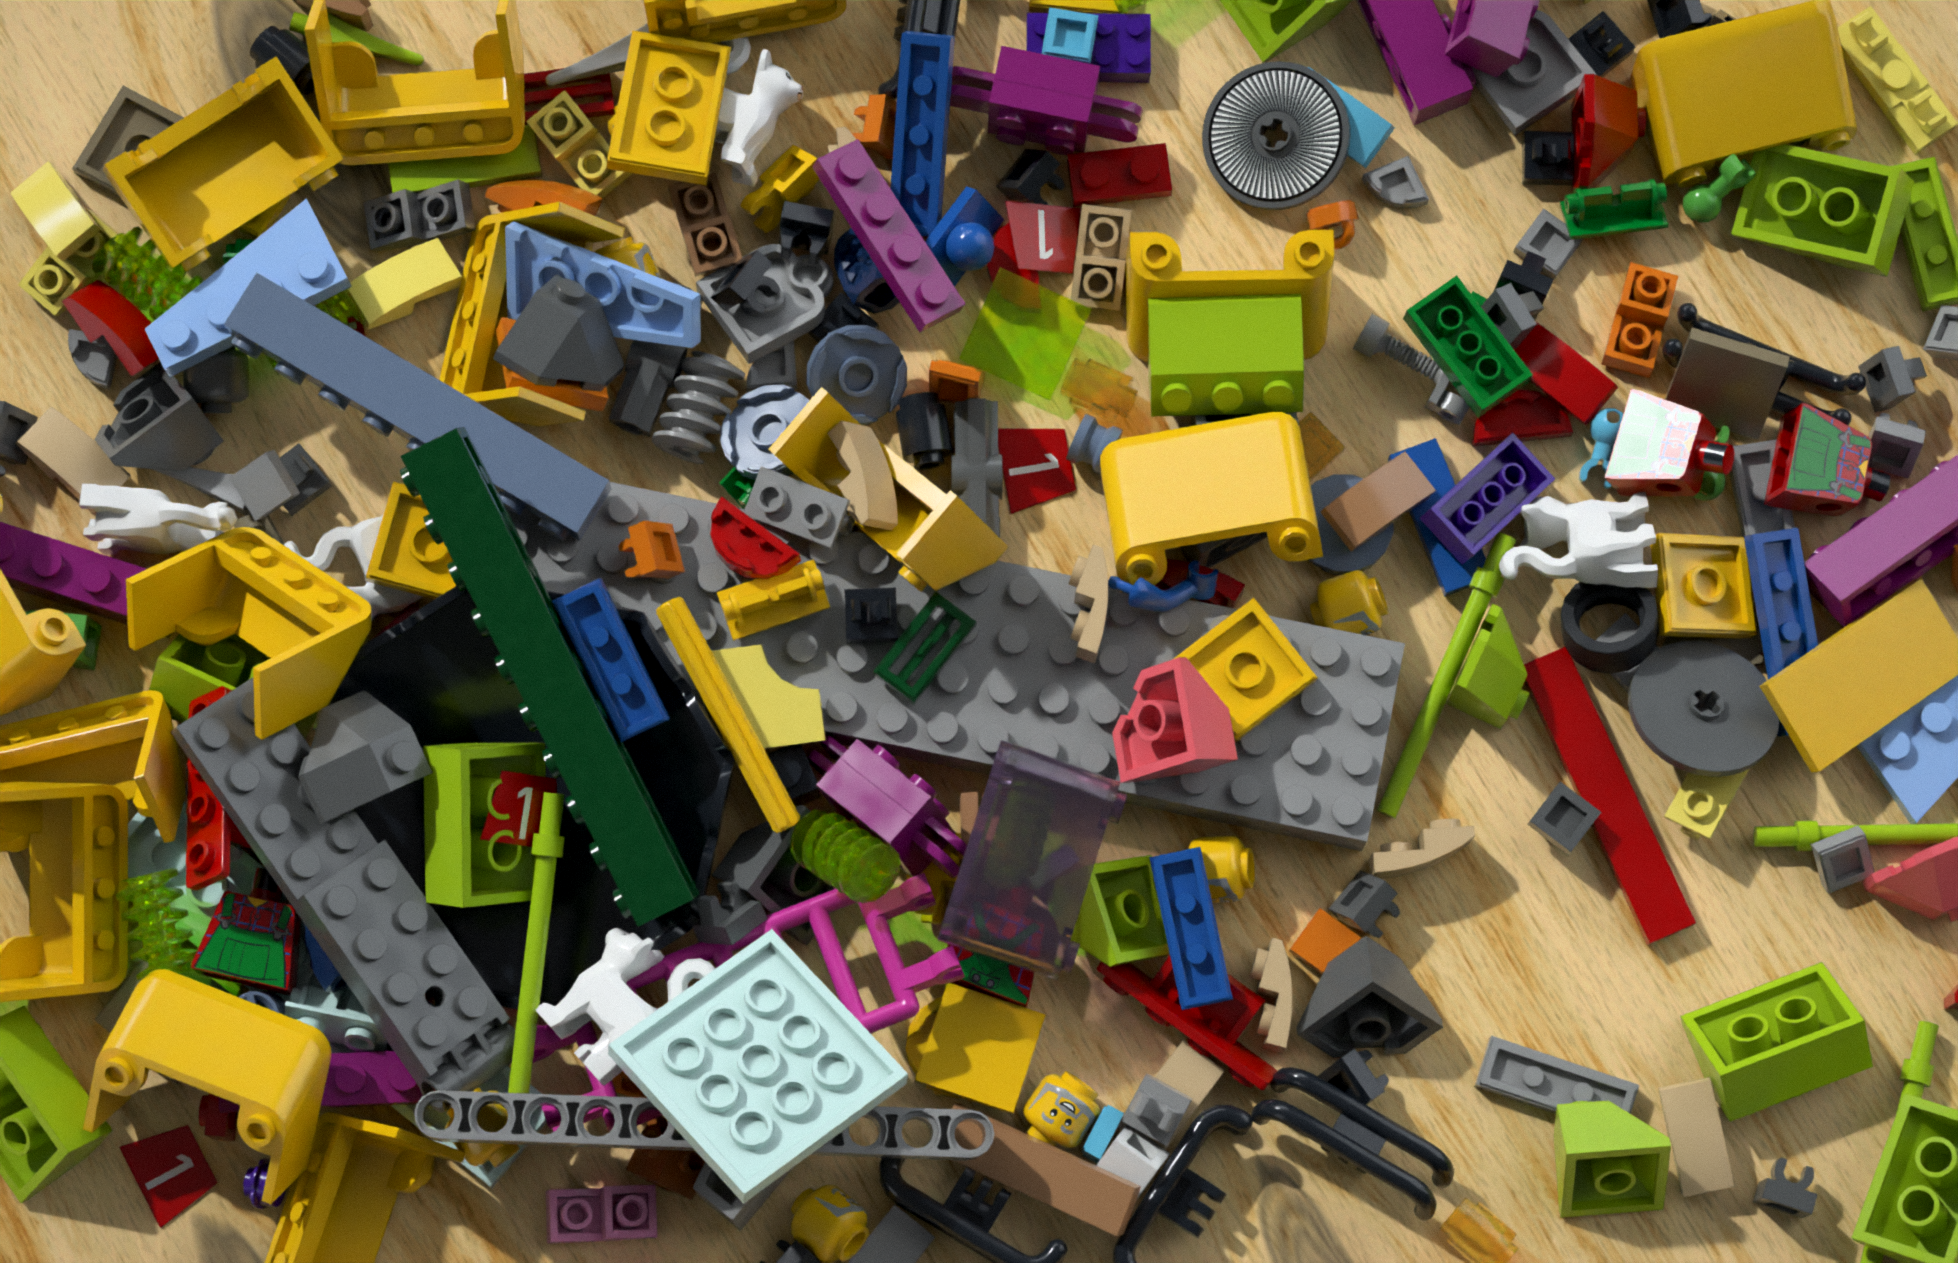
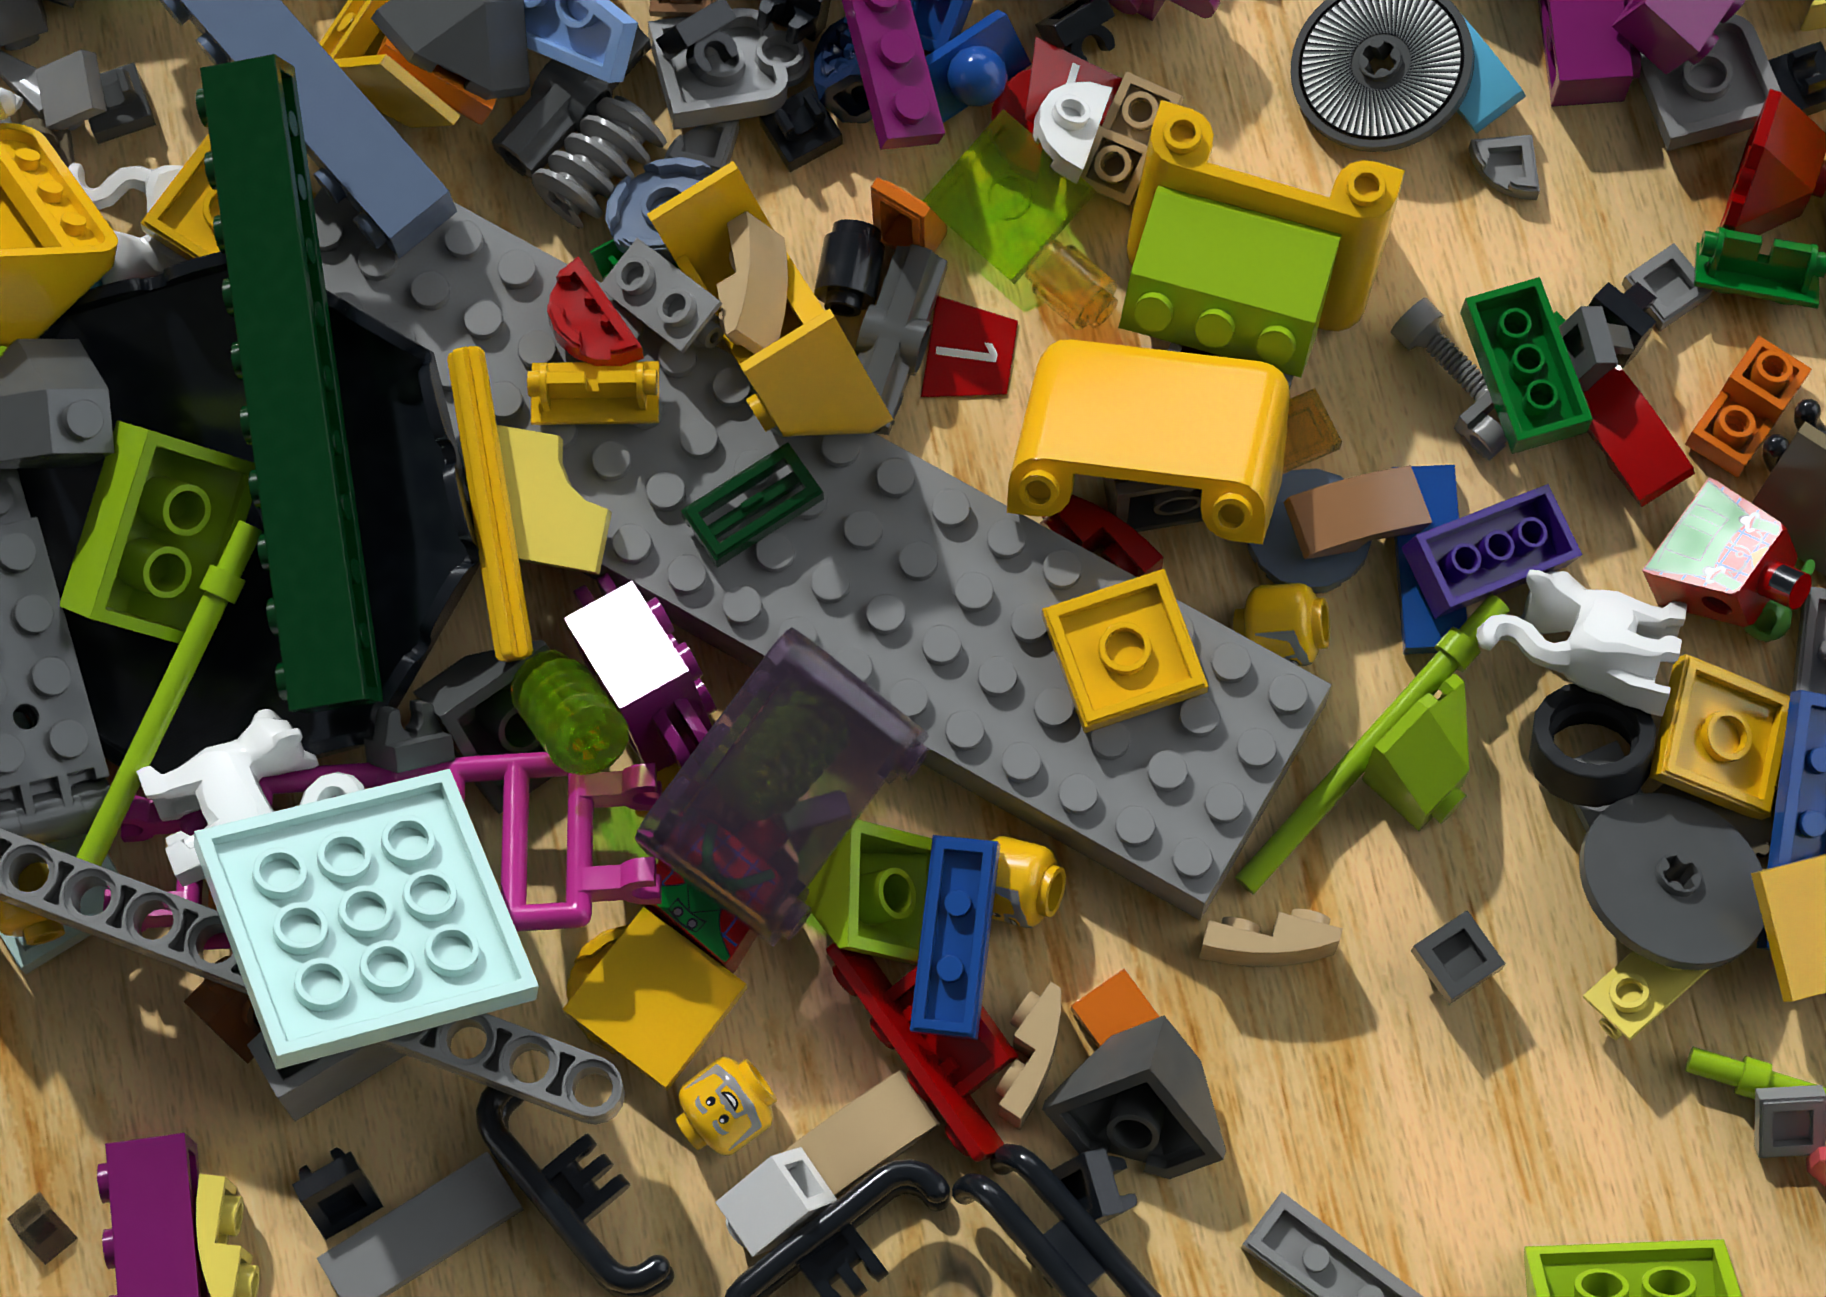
camera: 25 degrees right, 5 degrees down
red sticker [480,770,557,847] -> none
bright pink slope [546,1185,657,1244] -> none
blue tile [552,578,670,742] -> none
orange tile [618,521,685,579] -> none
black brick [767,744,821,807] -> none
yellow head [791,1184,869,1262] -> none
sand blue tile [806,325,907,425] -> none
black tile [844,587,898,644] -> none
medium nougat tile [952,1103,1141,1237] -> none
sand blue wheel [1066,414,1123,475] -> none
red plate [1067,143,1172,207] -> none
tan slope [1068,545,1108,663] -> none
medium azure tile [1081,1105,1124,1164] -> none
blue piece [1108,560,1219,612] -> none
coral slope [1112,657,1238,783] -> none
light grey tile [1121,1074,1193,1146] -> none
orange tile [1306,200,1359,250] -> none
dark grey tile [1328,870,1400,938] -> none
red tile [1472,389,1573,447] -> none
black tile [1522,131,1574,186] -> none
red tile [1524,647,1696,946] -> none
medium azure arm [1579,408,1624,489] -> none
none -> white plate [1033,82,1112,184]

